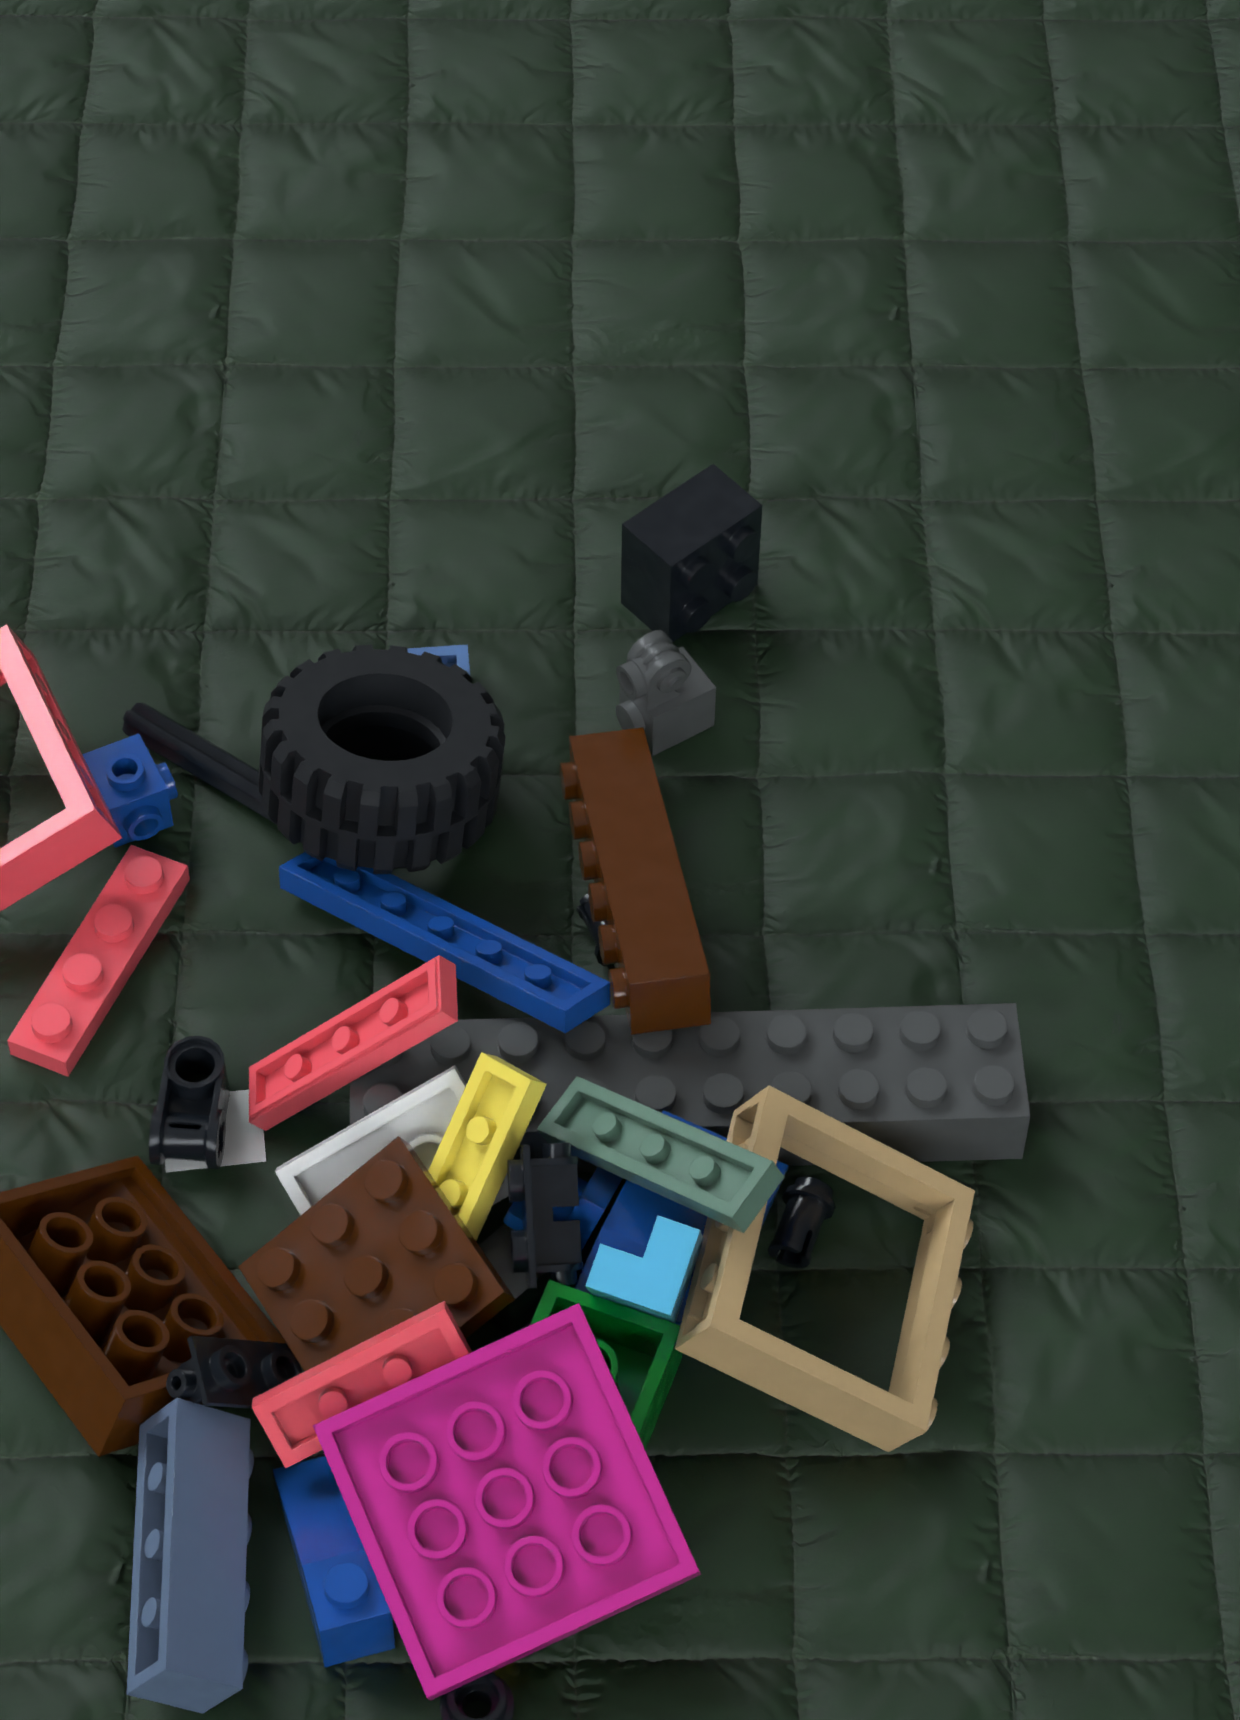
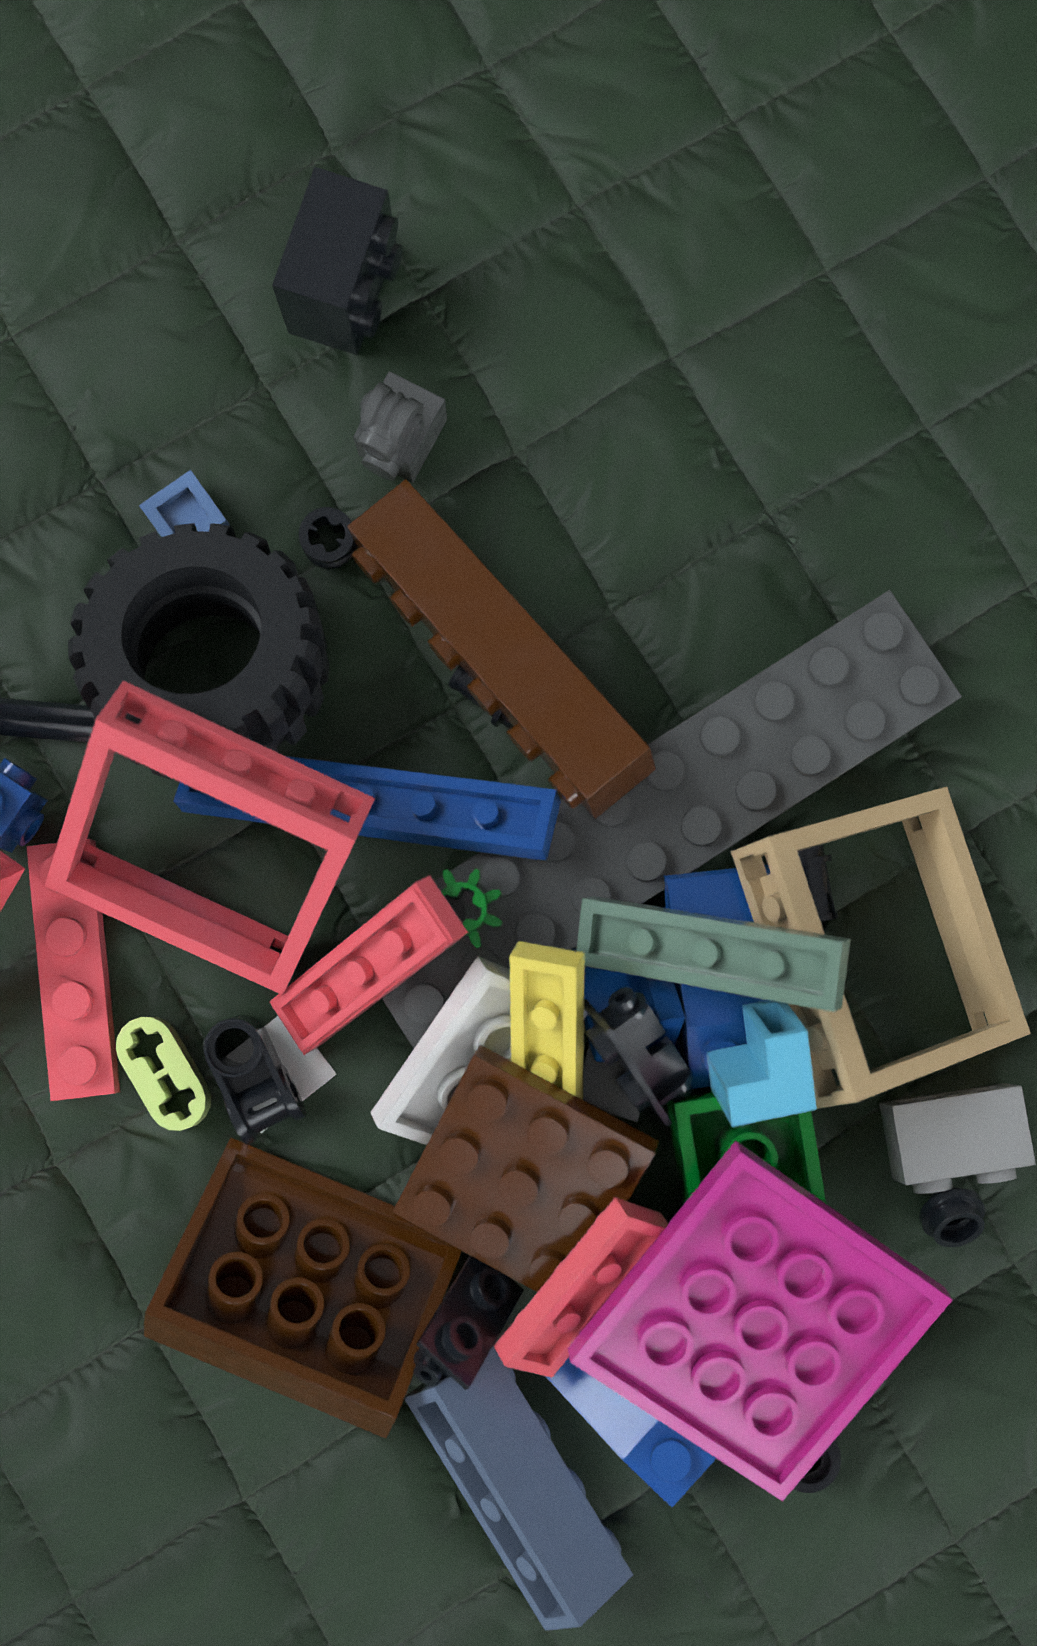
camera: 30 degrees left, 30 degrees up
none -> coral window [44,680,375,995]
none -> yellowish green beam [116,1017,211,1131]
none -> black bush [299,507,357,569]
none -> green gear [441,868,502,950]
none -> light grey brick [879,1083,1036,1194]
none -> black plate [919,1187,985,1247]

